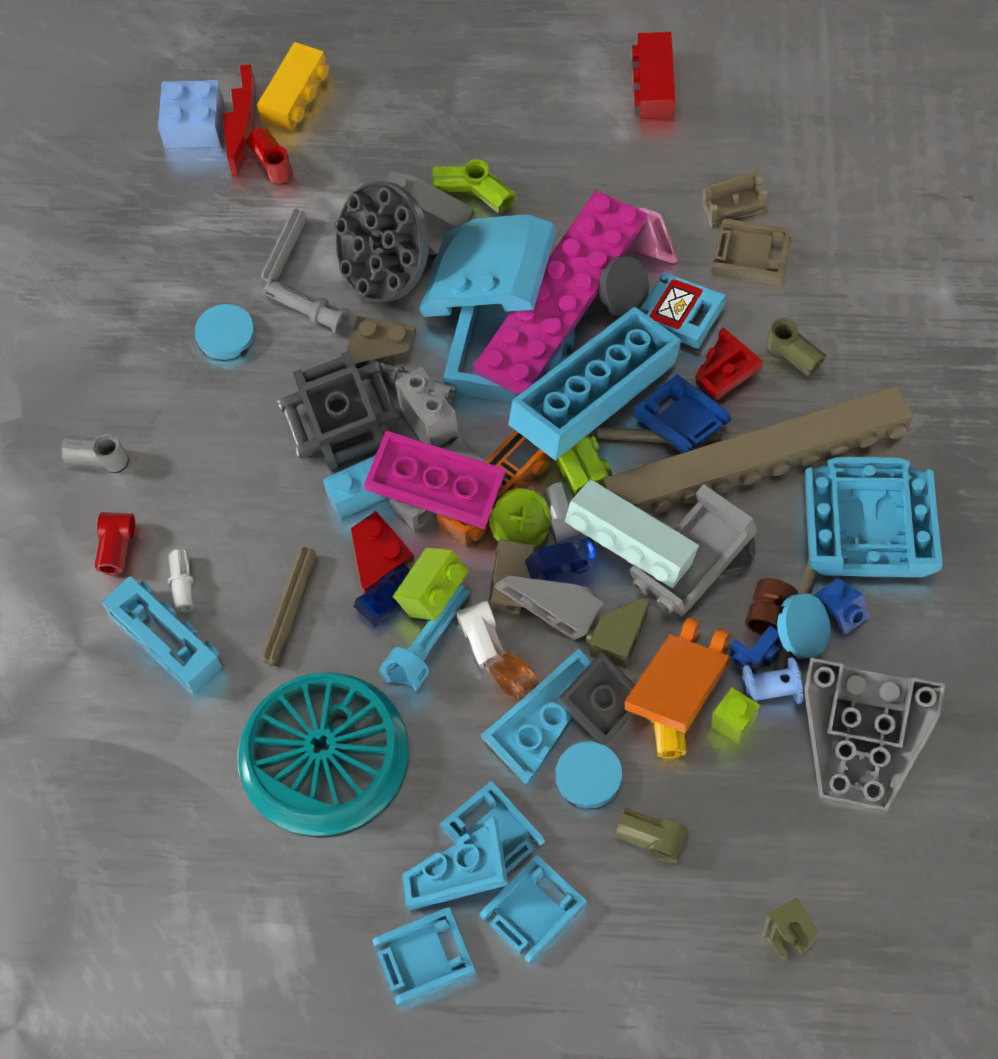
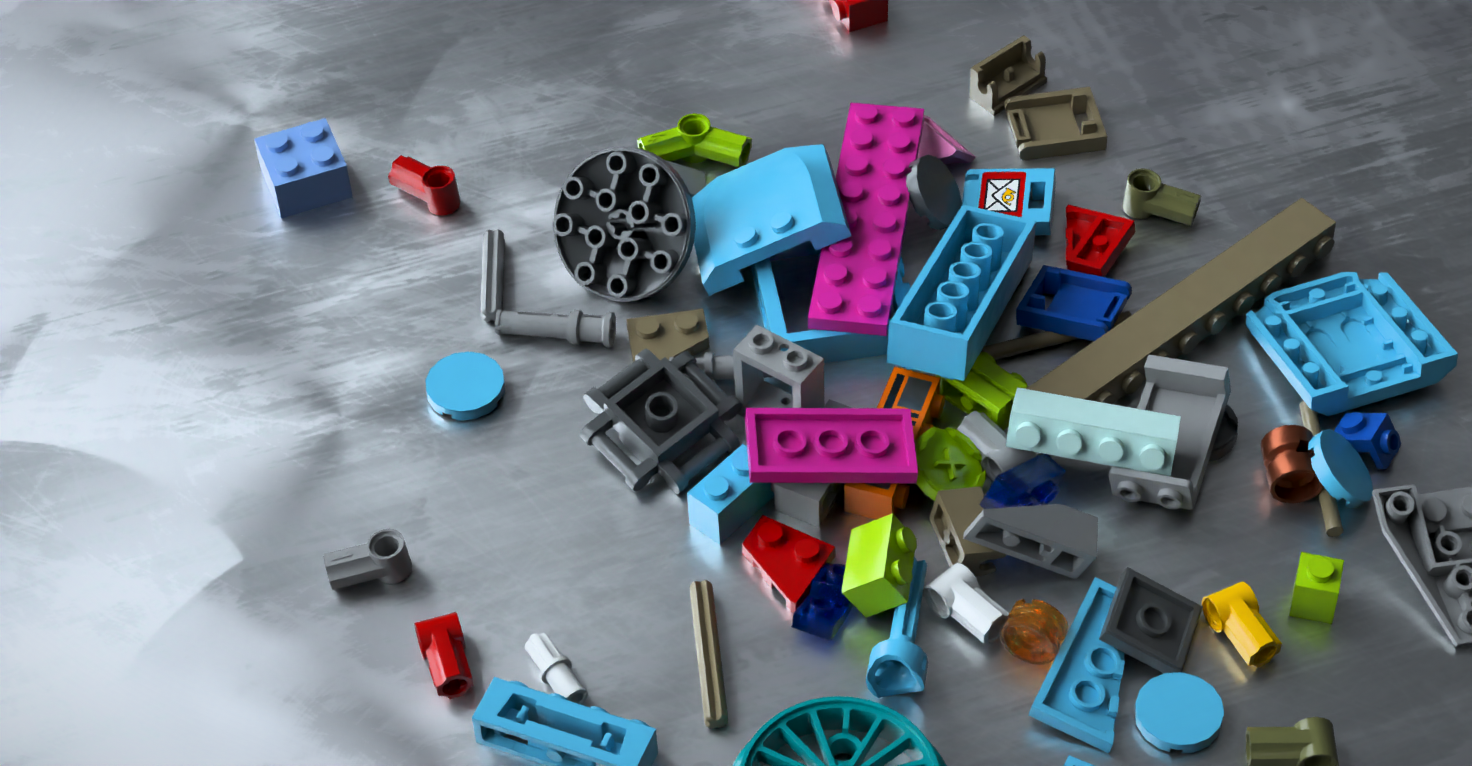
camera: 25 degrees left, 15 degrees down
red slope [222,64,256,176] -> none
yellow brick [257,42,329,132] -> none
olive slope [586,598,649,669] -> none
orange tile [625,617,730,733] -> none
blue bracket [729,626,781,674] -> none
light blue hose [742,658,804,704] -> none

